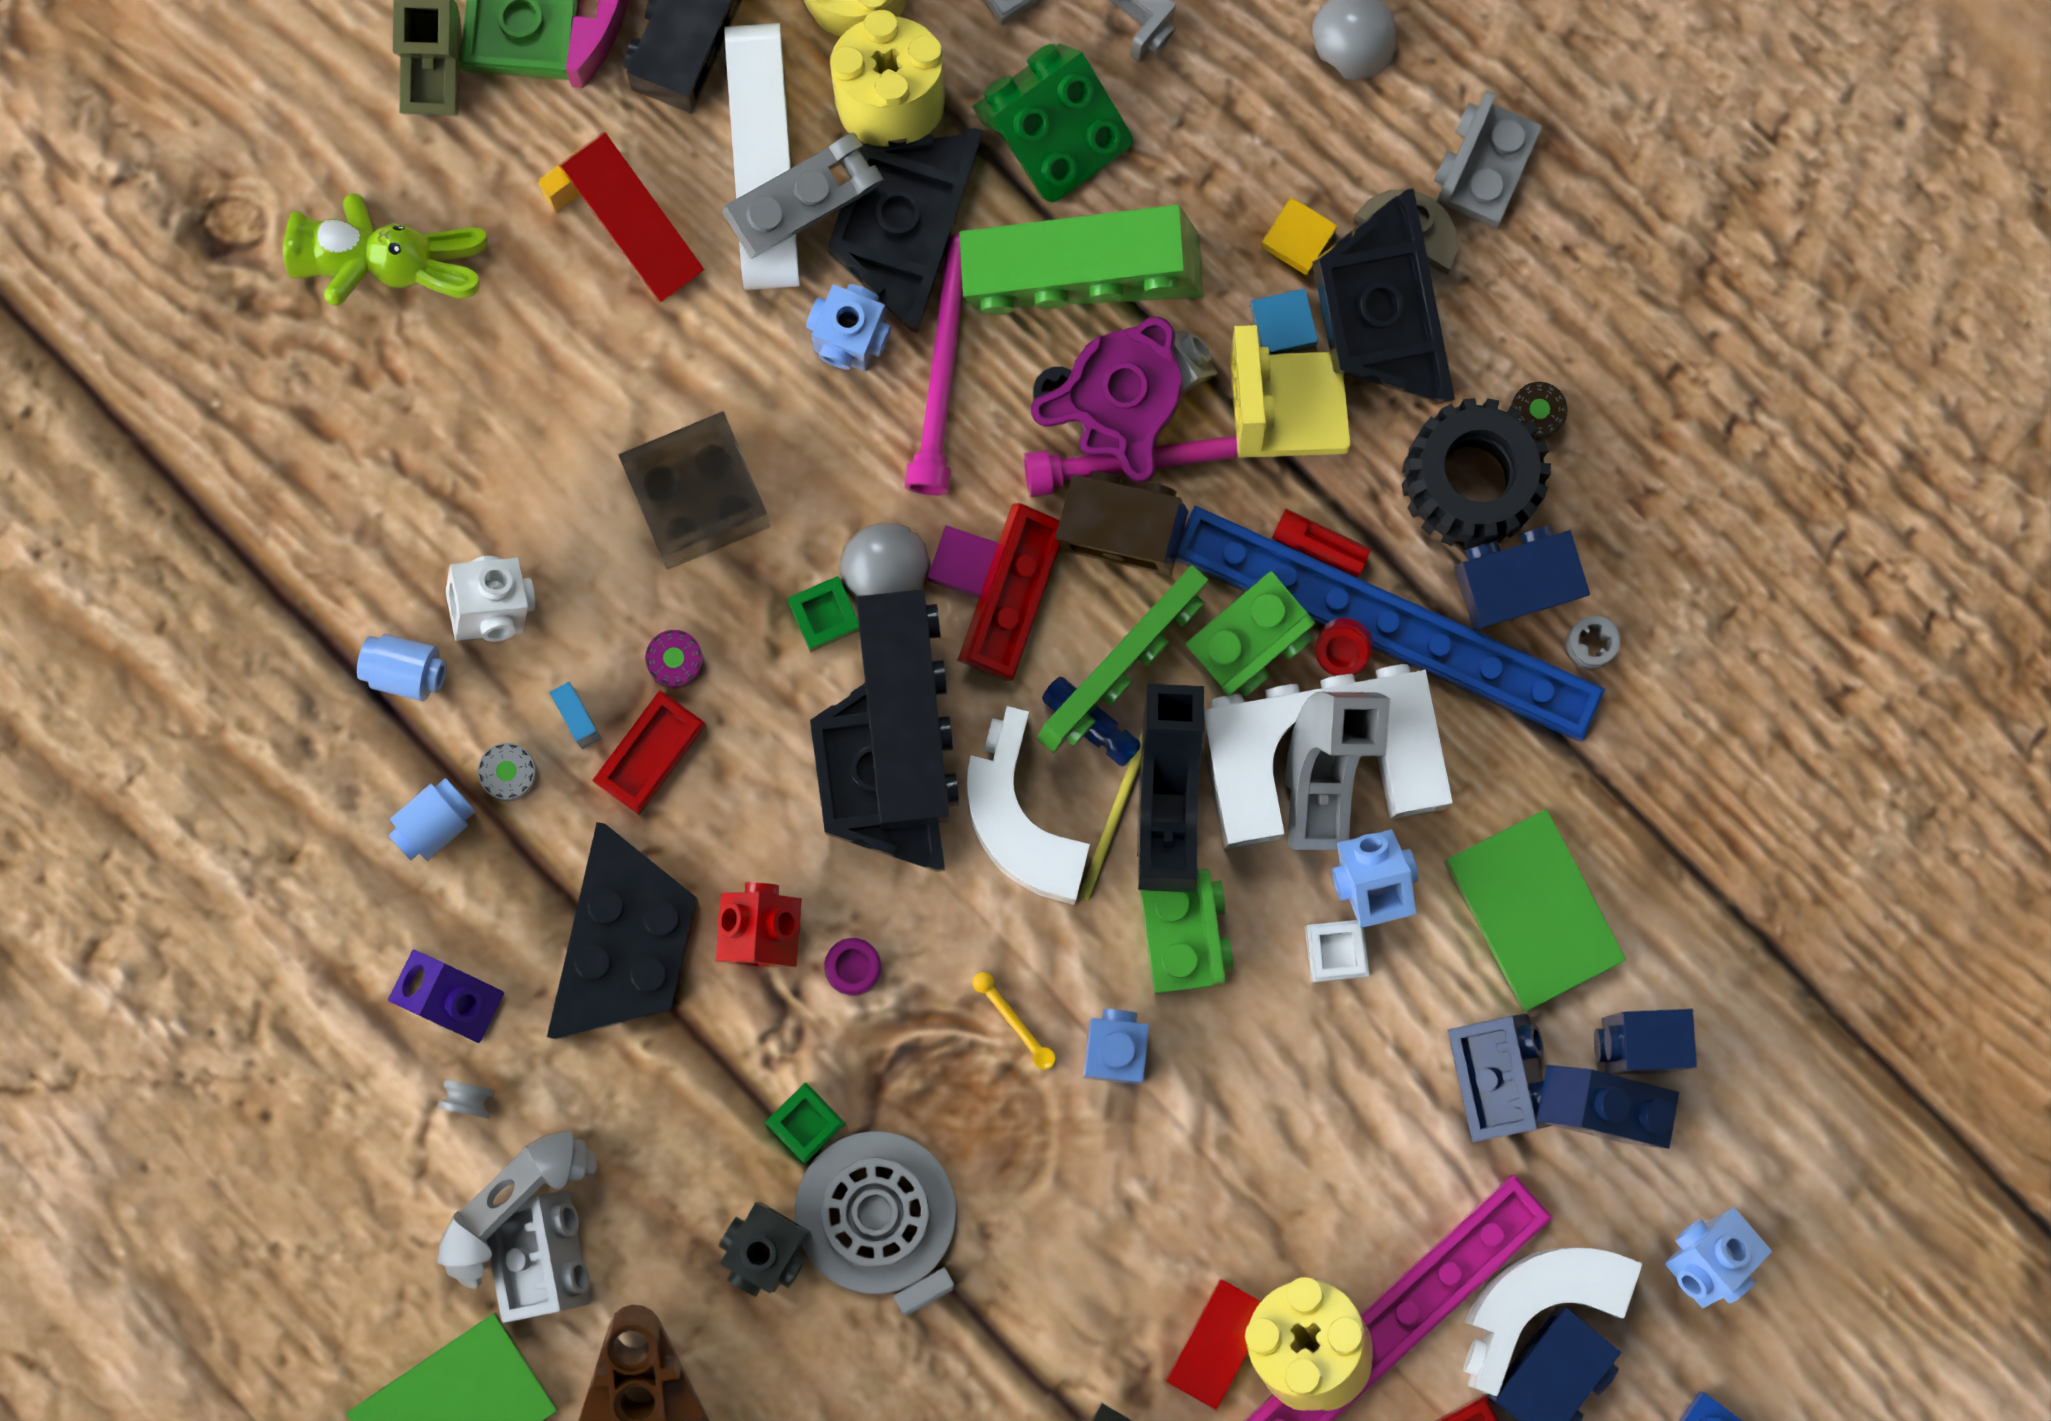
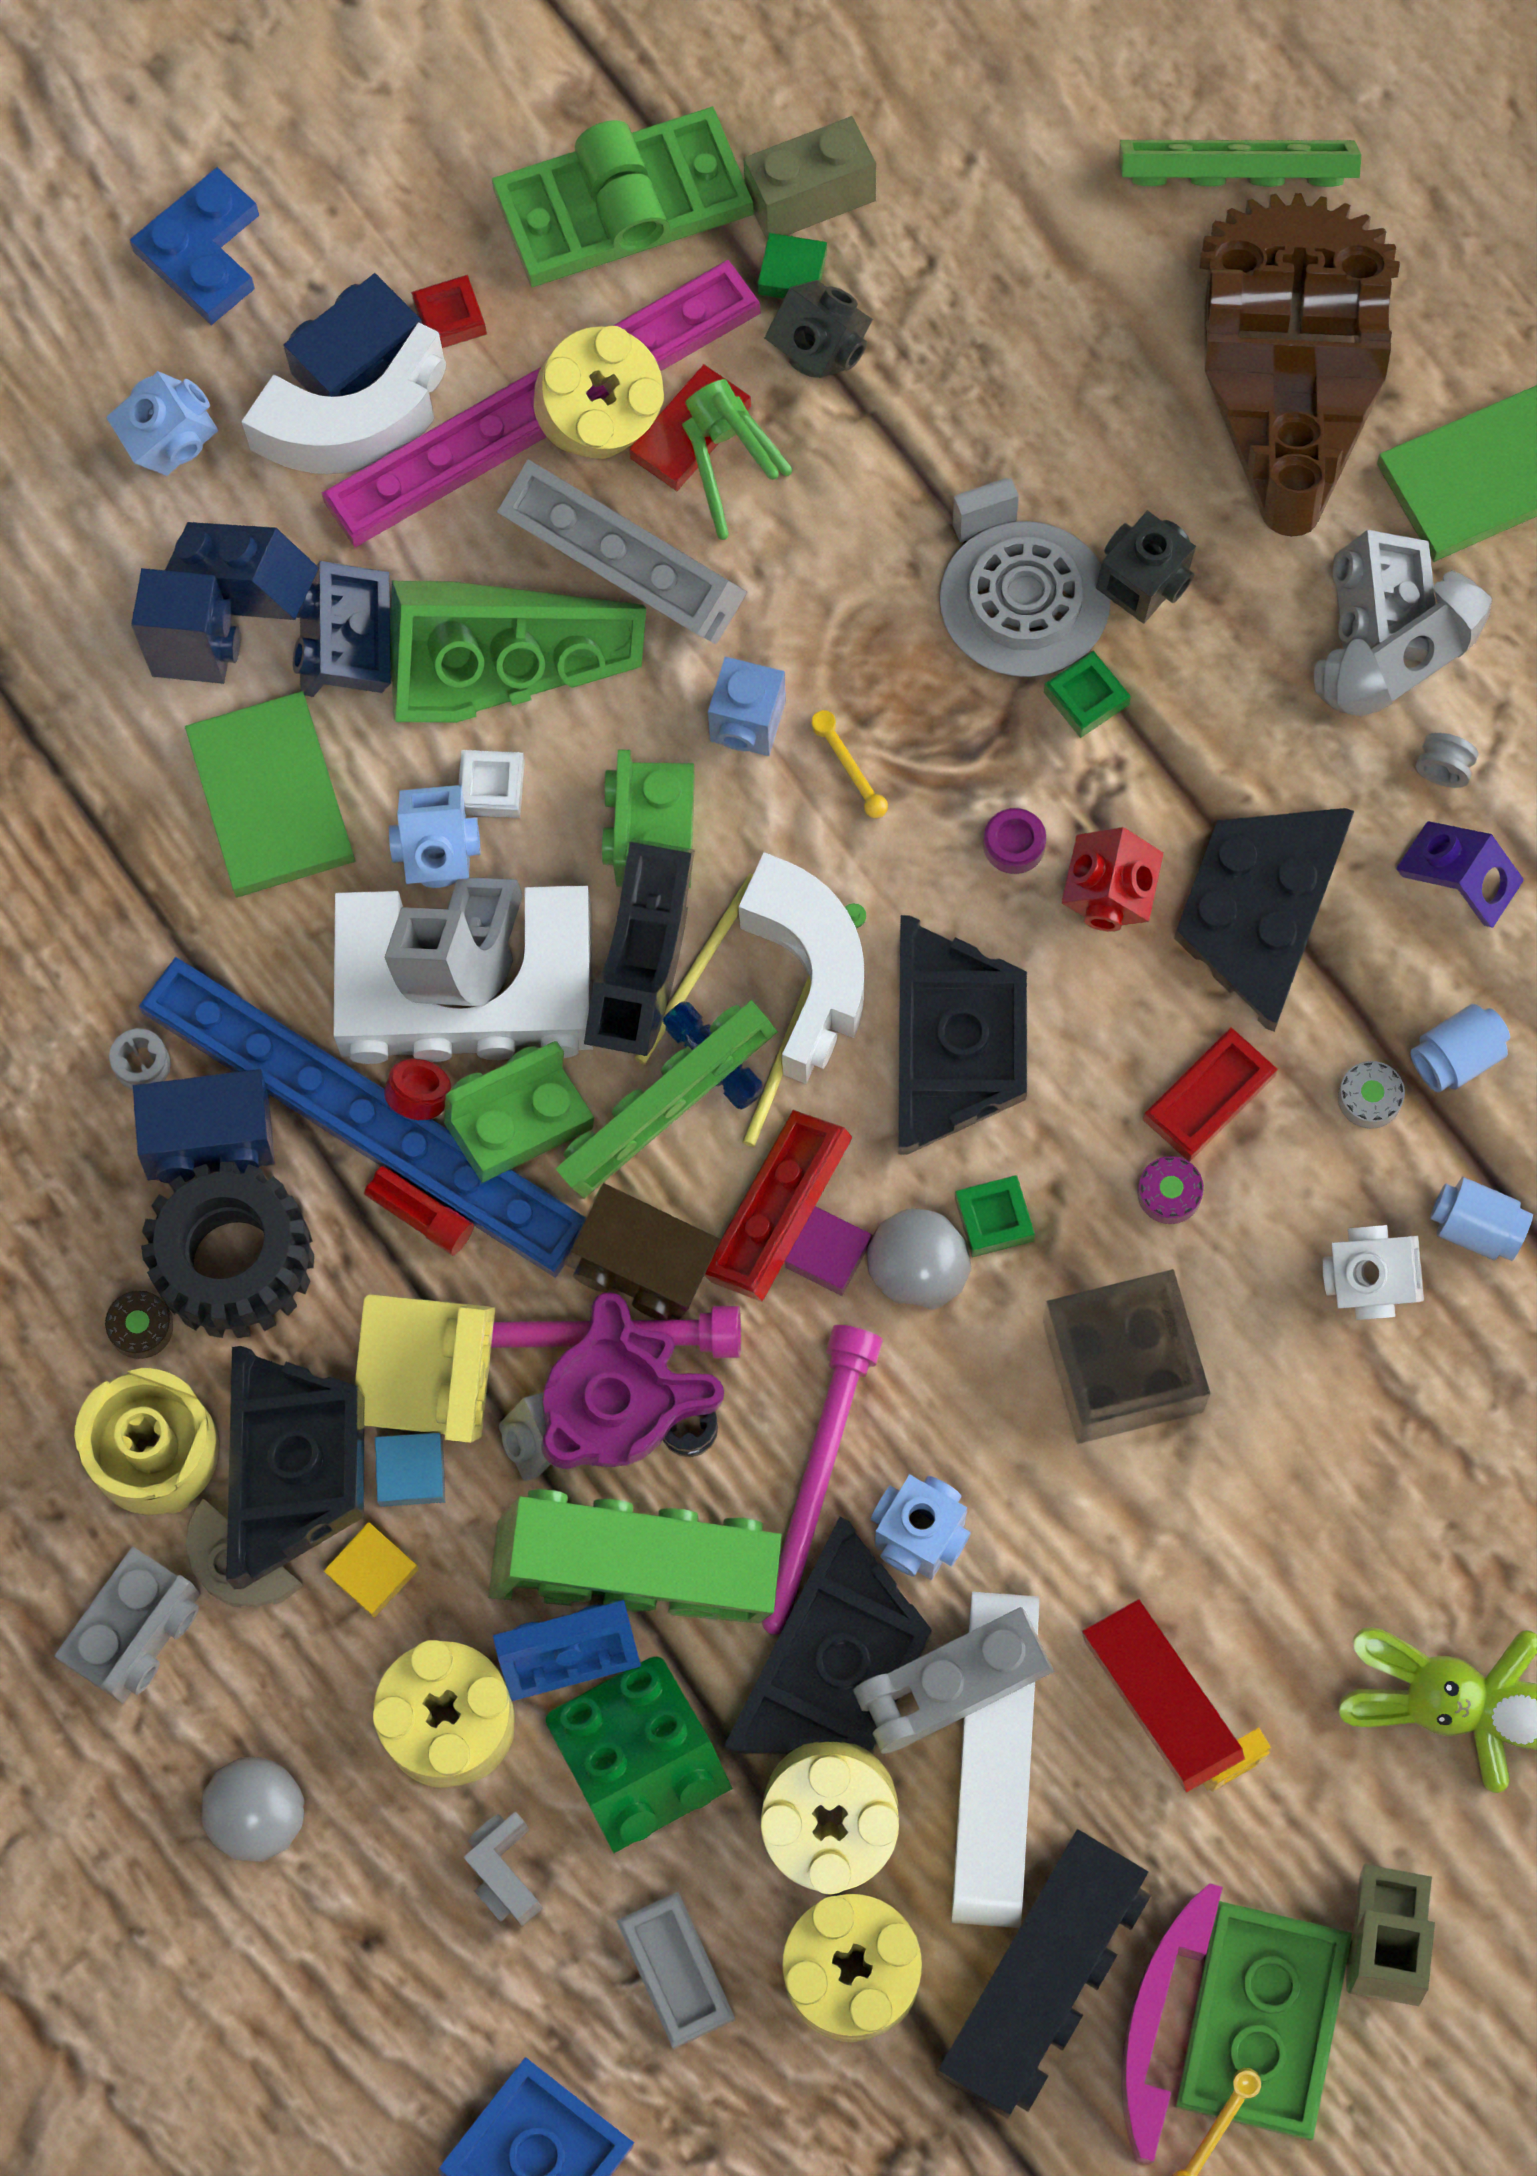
camera: 160 degrees left, 10 degrees down
dark azure tile [549,681,602,749] -> none
black brick [856,589,960,830] -> none
none -> light yellow brick [74,1368,219,1515]
none -> light yellow brick [373,1640,515,1788]
none -> bright green wedge [390,580,646,723]
none -> blue bracket [493,1600,641,1701]
none -> light grey brick [497,459,747,645]
none -> bright green plant [682,379,792,540]
none -> light yellow axle [743,975,812,1147]
none -> bright green piece [845,903,866,928]

